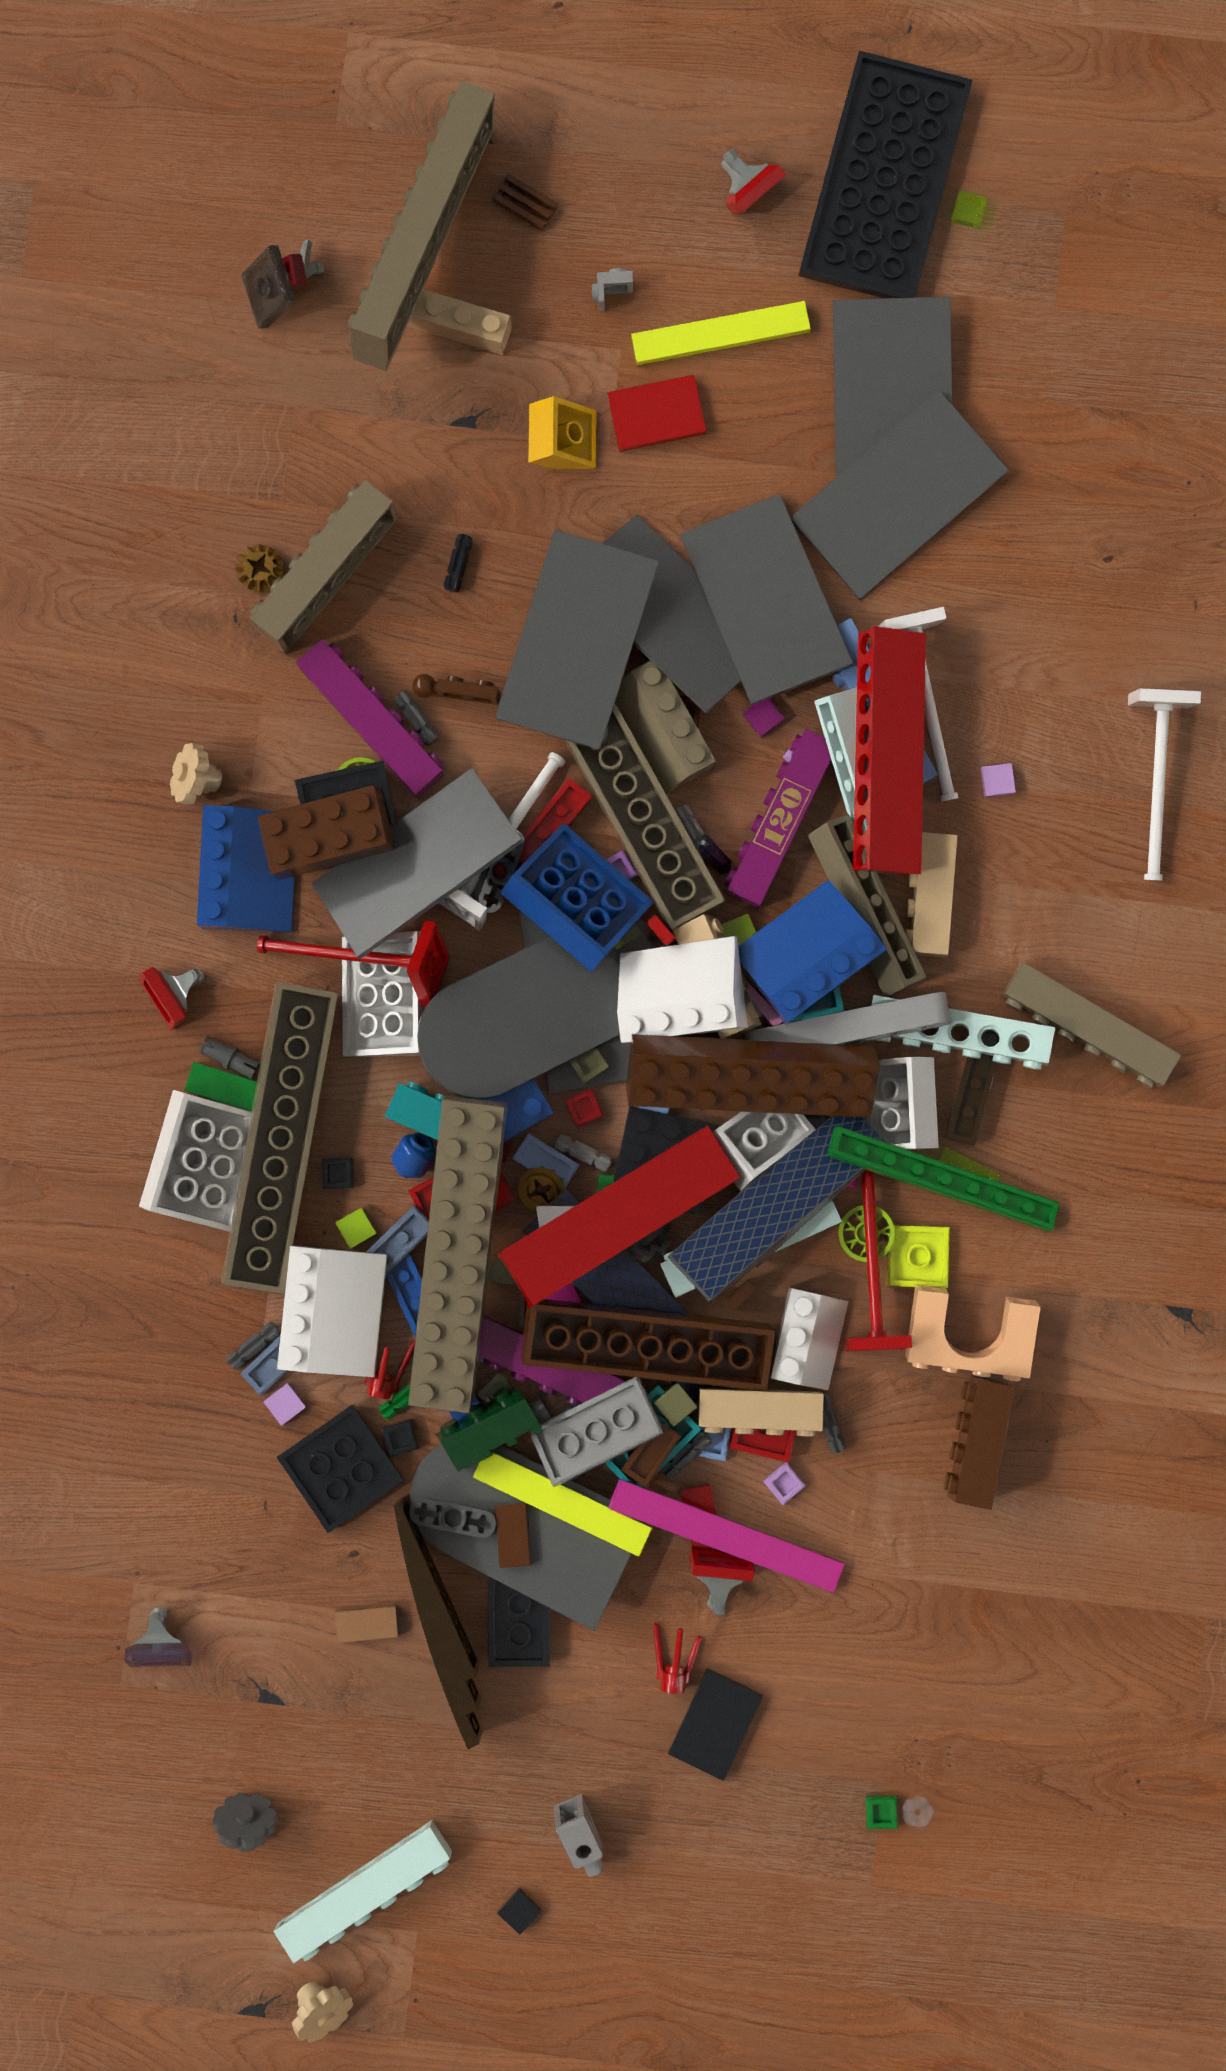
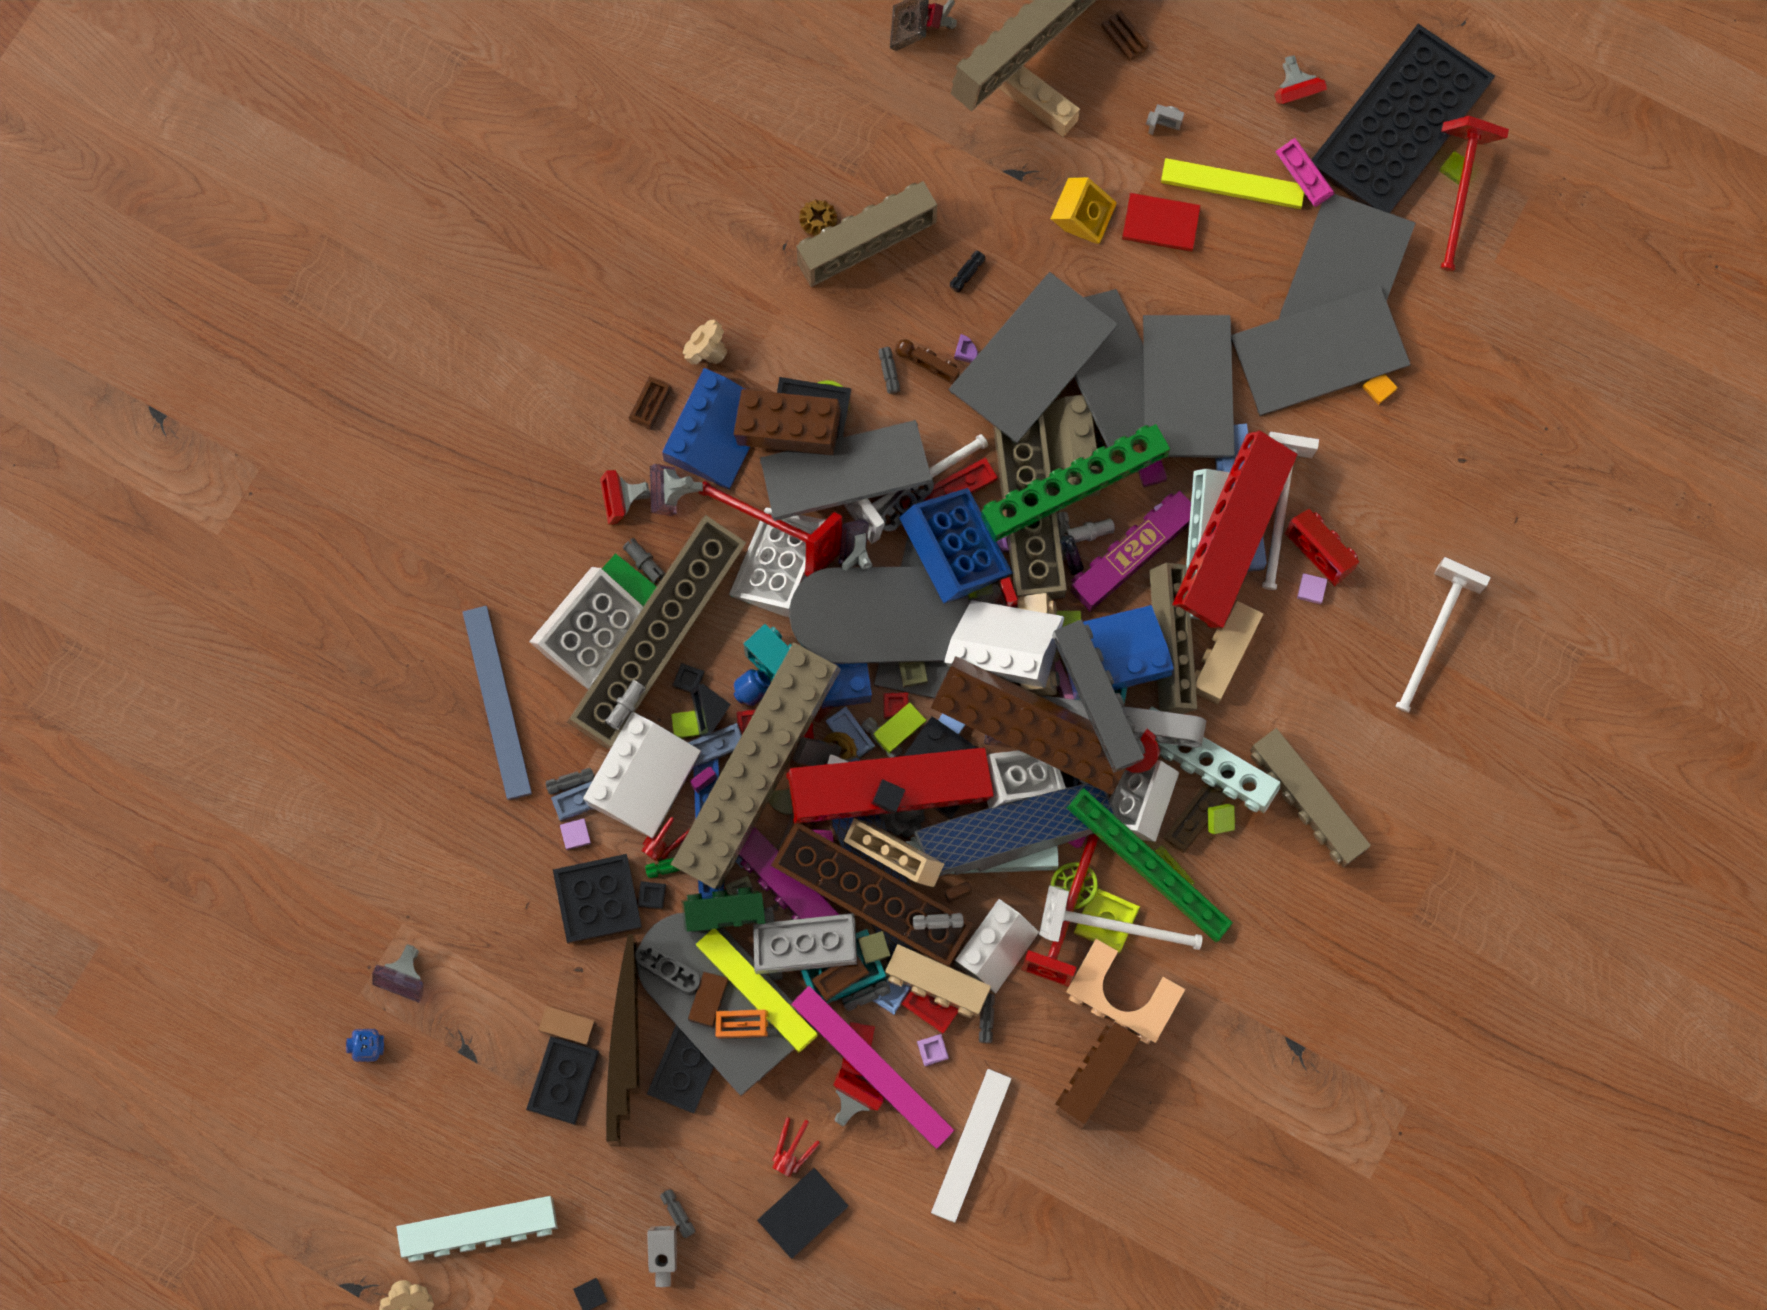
camera: 15 degrees right, 10 degrees down
dark grey plant [213,1793,277,1852] -> none
magenta brick [295,639,444,799] -> none
none -> blue head [346,1029,384,1062]
none -> sand blue tile [463,606,532,800]
none -> black tile [526,1036,599,1125]
none -> light grey pin [605,680,646,730]
none -> reddish brown tile [629,376,672,430]
none -> piece [650,464,703,516]
none -> dark grey axle [660,1189,695,1238]
none -> magenta tile [690,767,717,794]
none -> black slope [691,684,731,738]
none -> orange tile [715,1010,768,1039]
none -> dark grey tile [792,737,842,766]
none -> piece [839,518,872,570]
none -> tan brick [844,818,944,887]
none -> black tile [871,779,905,814]
none -> lime tile [873,702,927,754]
none -> light grey axle [913,913,963,930]
none -> white tile [931,1069,1012,1223]
none -> medium lavender tile [954,334,978,363]
none -> green brick [981,424,1170,542]
none -> white tile [1039,885,1202,950]
none -> dark grey brick [1052,619,1145,773]
none -> light grey pin [1064,518,1115,543]
none -> red tile [1126,728,1161,773]
none -> lime tile [1208,804,1235,834]
none -> dark pink tile [1275,138,1335,207]
none -> red slope [1285,509,1360,587]
none -> light orange tile [1362,374,1398,405]
none -> red tile [1440,116,1509,271]

